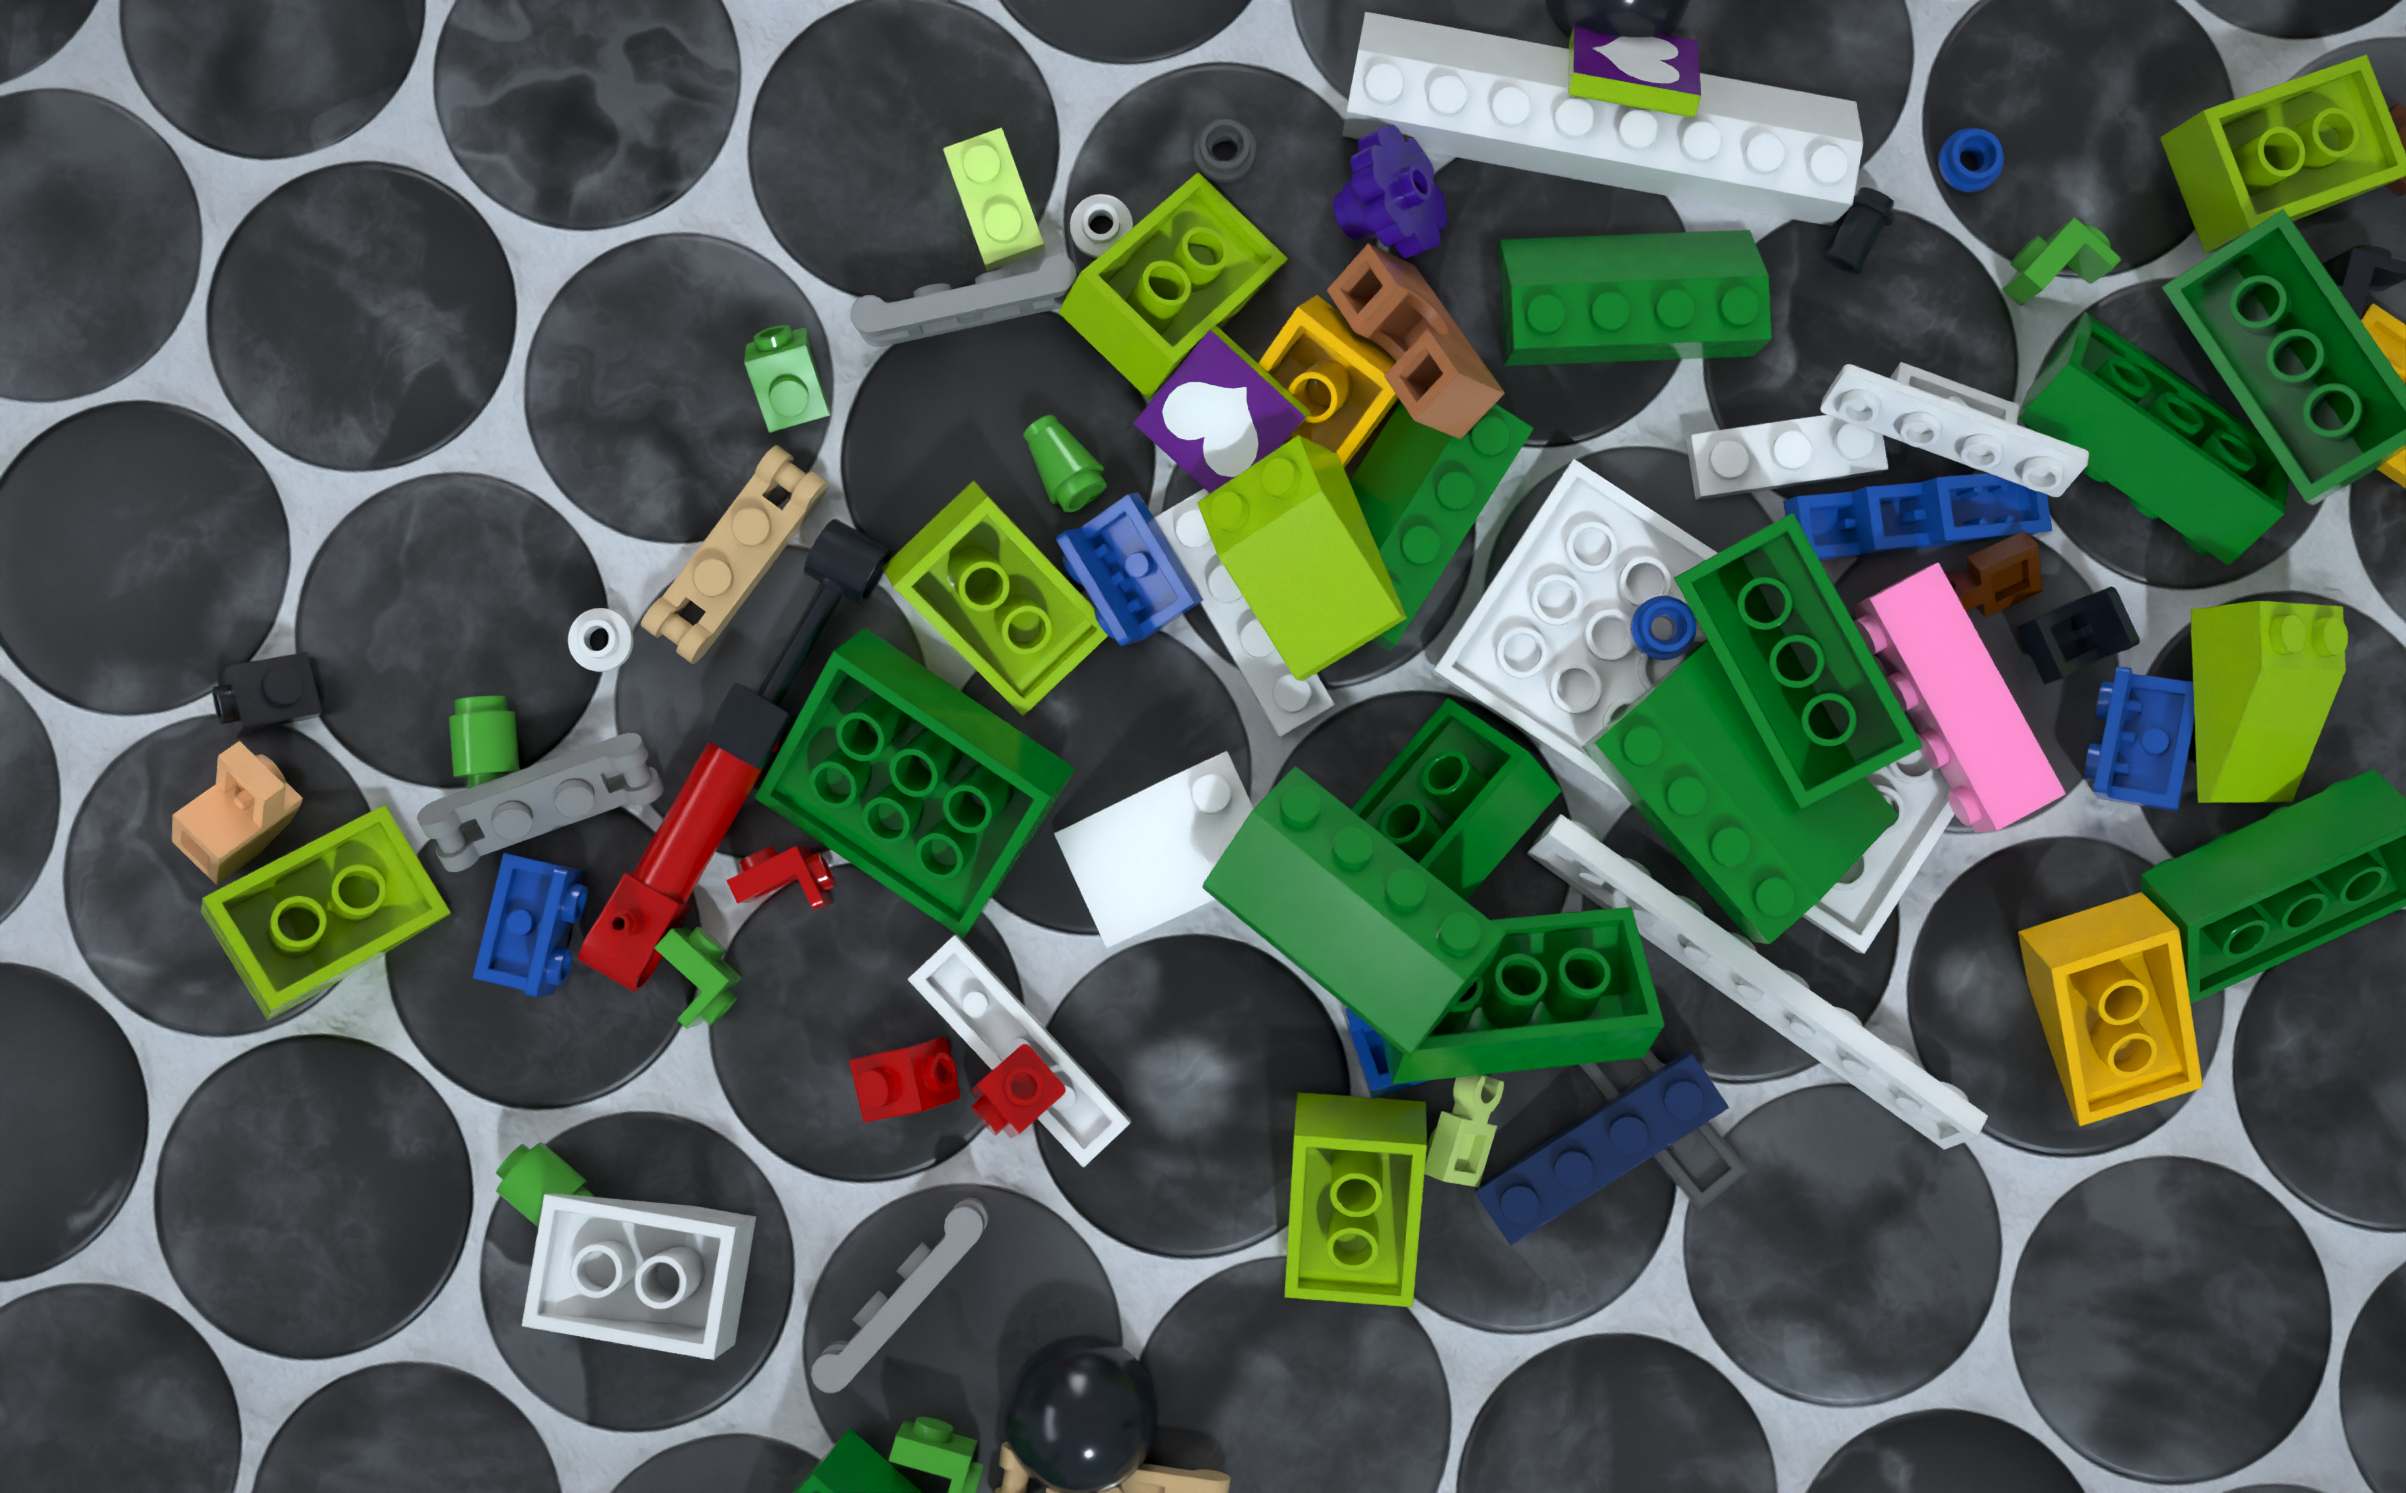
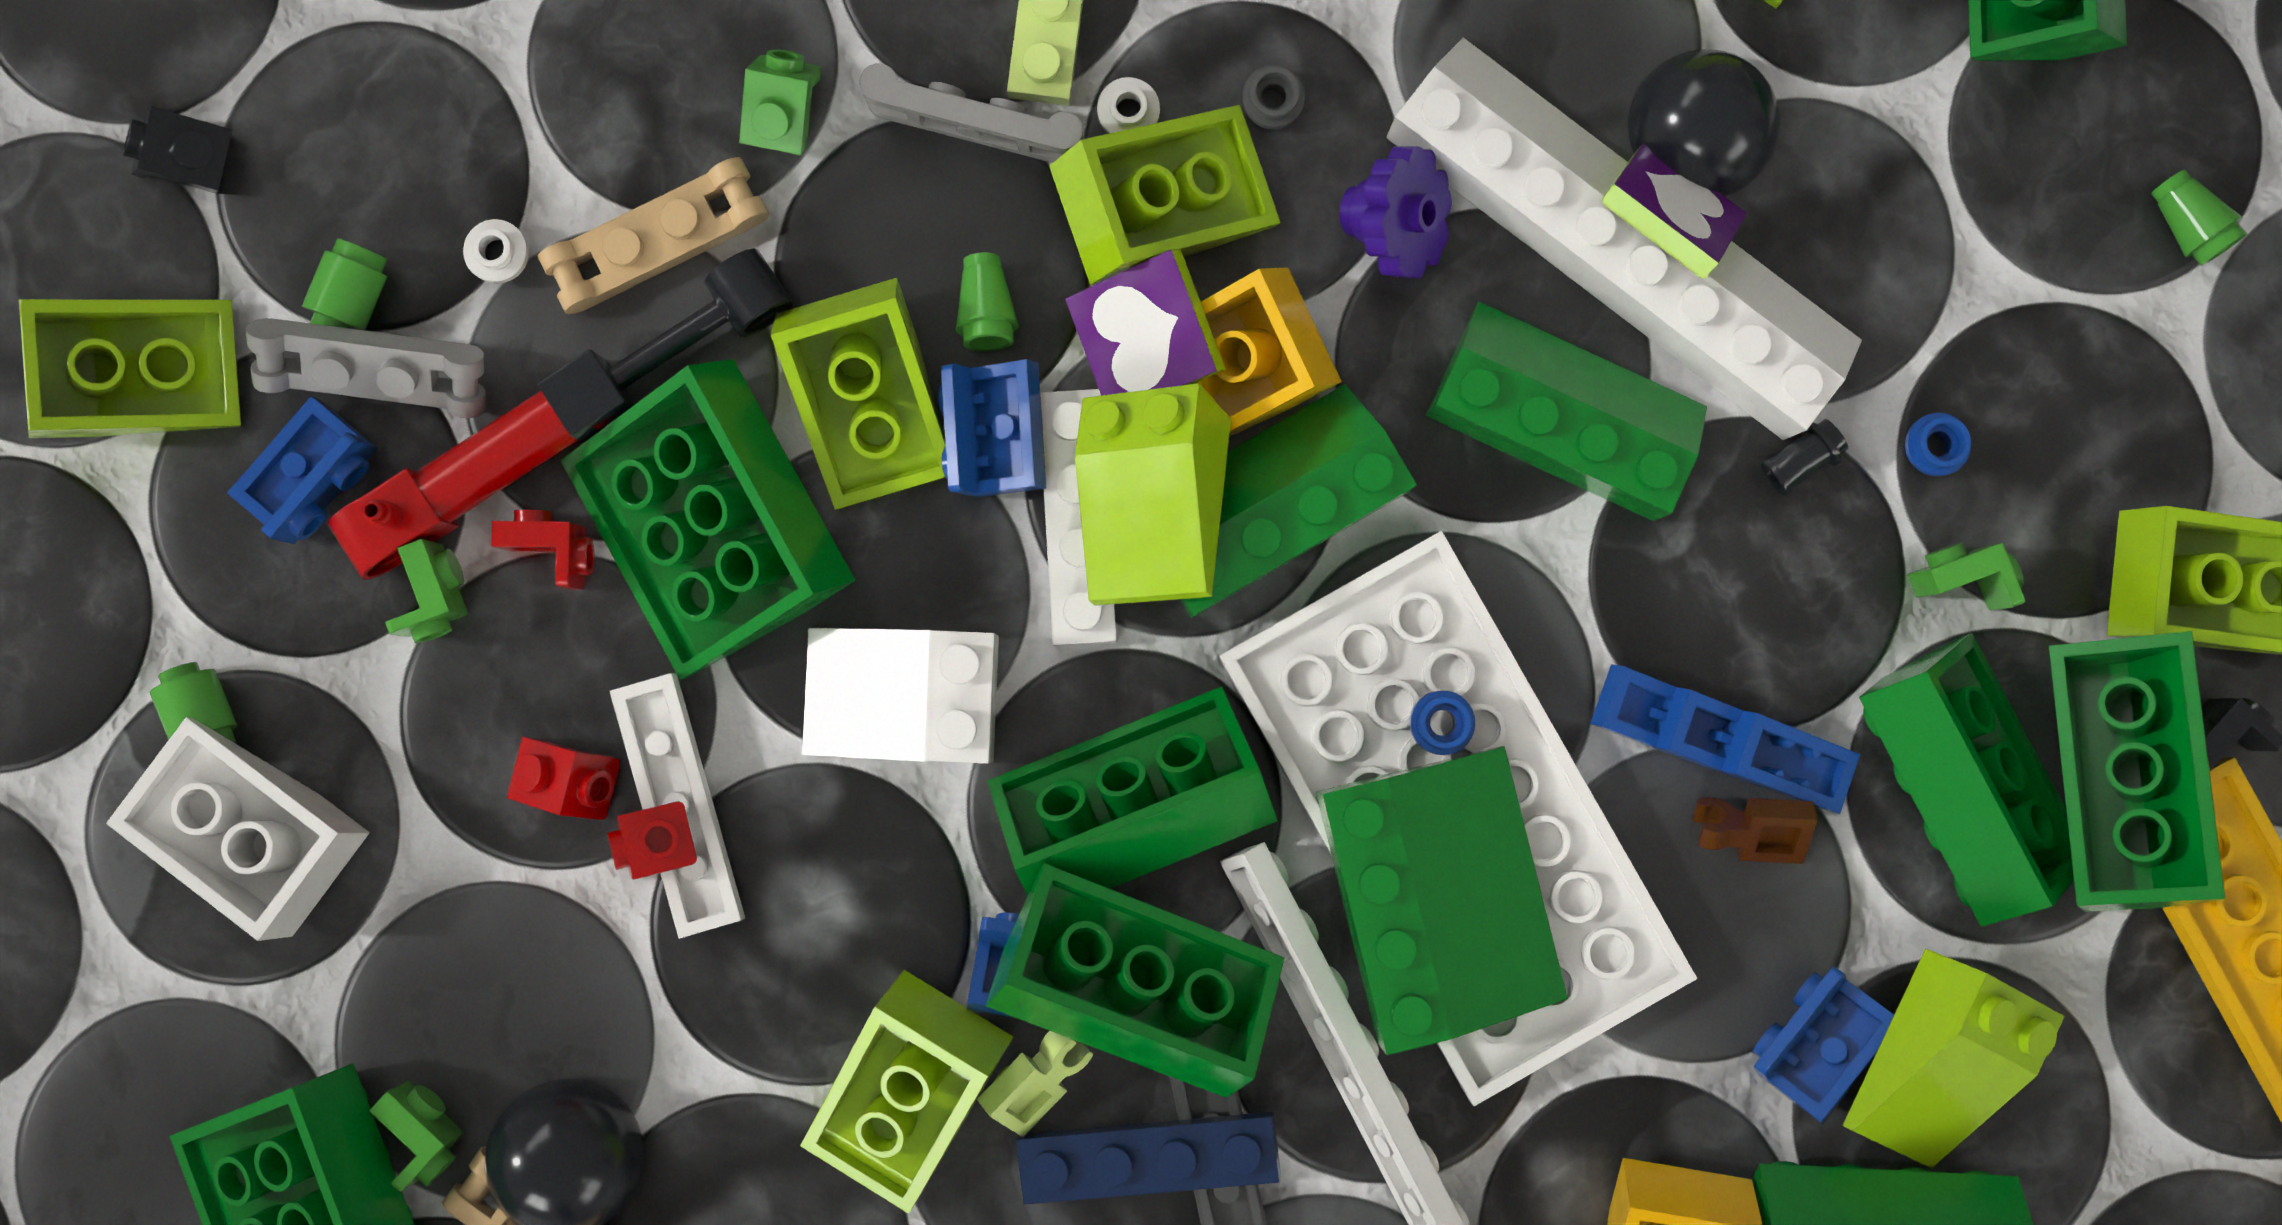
camera: 20 degrees right, 0 degrees up
light nougat brick [172,741,303,885] -> none
light grey plate [811,1197,989,1393] -> none
green slope [1202,766,1506,1058] -> none
nougat arch [1327,243,1505,439] -> none
green slope [1674,513,1923,809] -> none
white plate [1686,415,1888,500] -> none
white bracket [1820,362,2089,497] -> none
bright pink brick [1851,562,2066,833] -> none
black bracket [2018,586,2140,685] -> none

